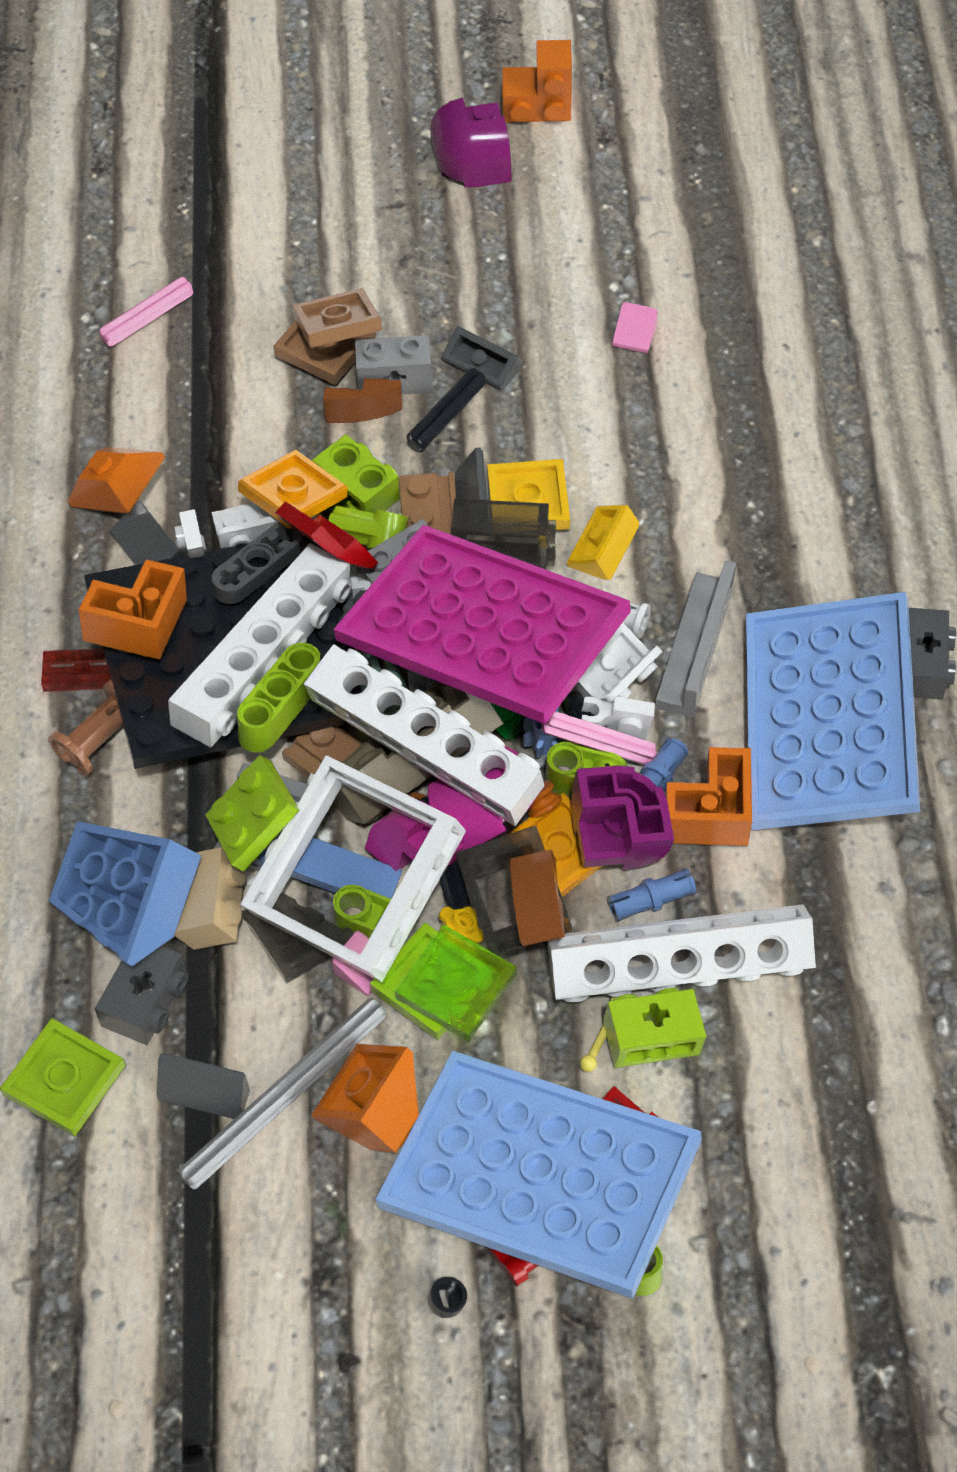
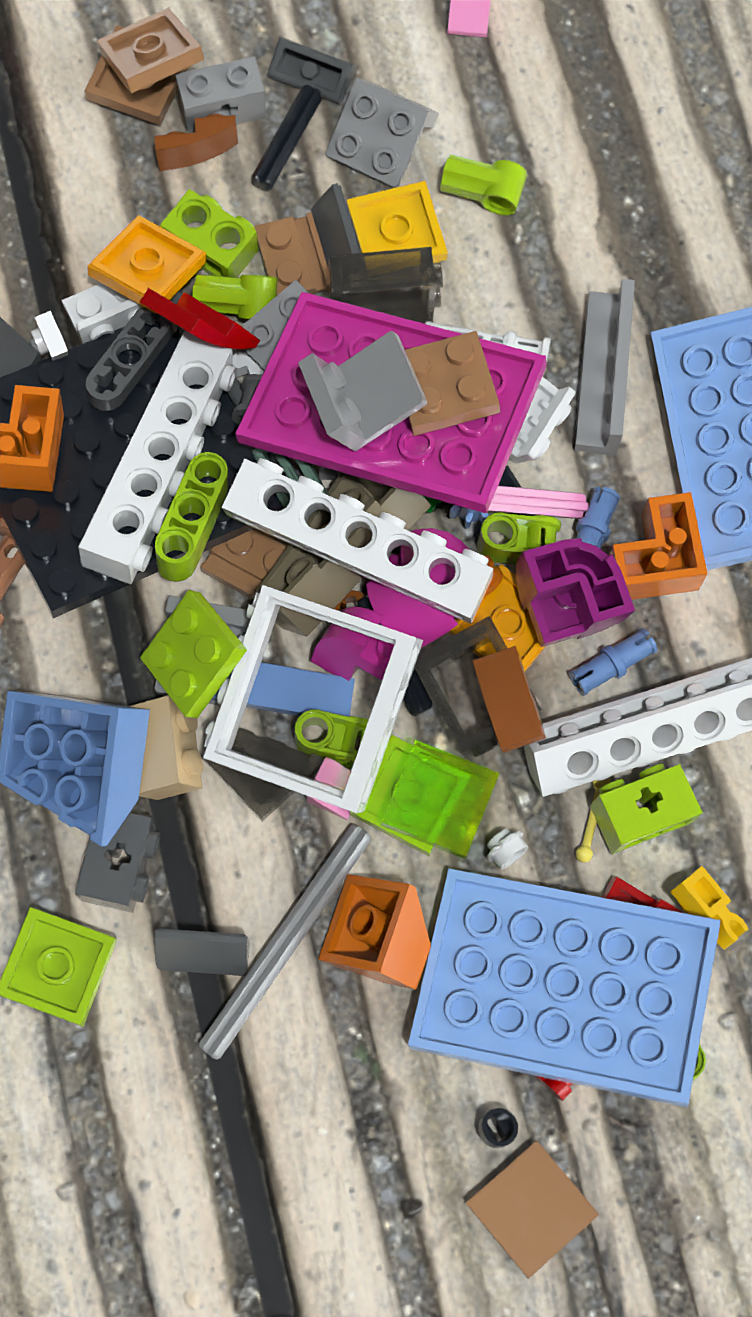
camera: 15 degrees left, 15 degrees up
yellow plate [439,907,485,948] -> none
yellow slope [566,505,639,580] -> none
white plate [581,696,655,739] -> none
none -> light grey bracket [298,331,427,452]
none -> light grey bracket [326,78,439,187]
none -> medium nougat plate [405,331,501,436]
none -> lime piece [440,154,527,216]
none -> medium nougat tile [465,1140,599,1279]
none -> white plate [487,829,529,870]
none -> yellow plate [671,866,748,950]

